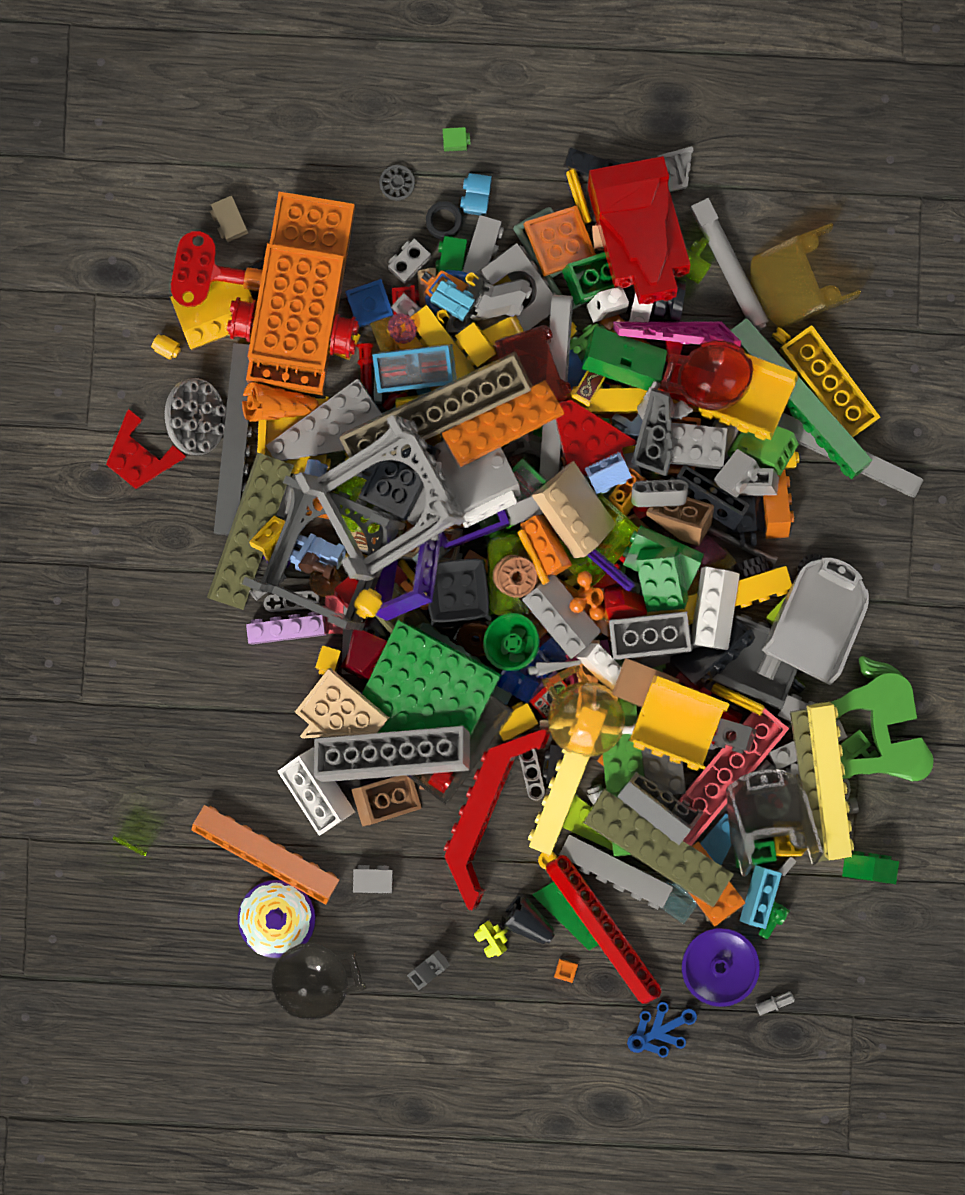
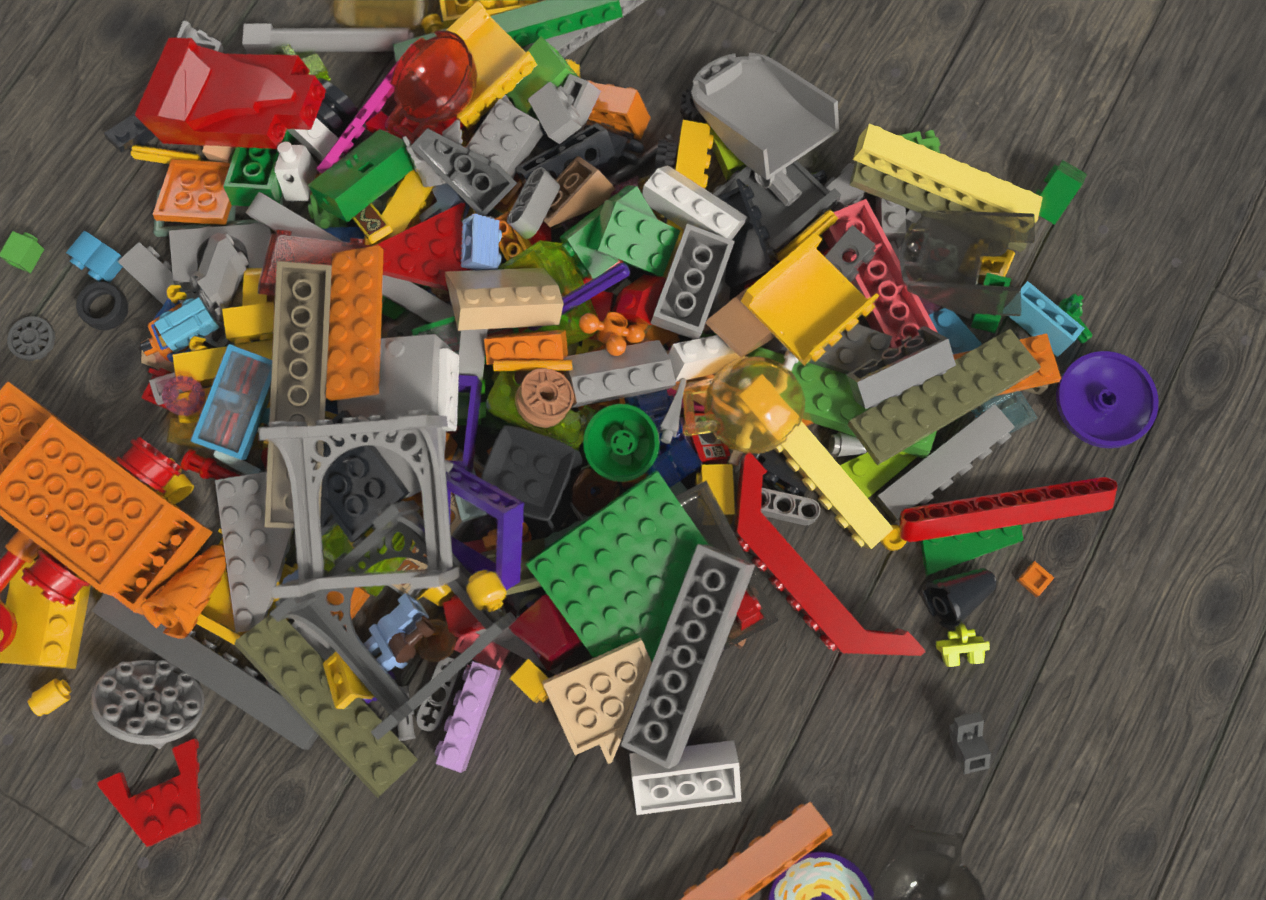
camera: 65 degrees left, 10 degrees down
blue plate [345,279,394,328] -> none
medium nougat slope [351,775,422,826] -> none
light grey brick [353,865,393,893] -> none
light grey brick [388,239,431,285] -> none
yellow bar [398,559,426,595] -> none
green brick [435,236,467,273] -> none
blue plant [627,1002,697,1057] -> none
light grey axle [755,991,795,1016] -> none
light grey tile [777,856,797,876] -> none
bright green animal [830,656,933,781] -> none

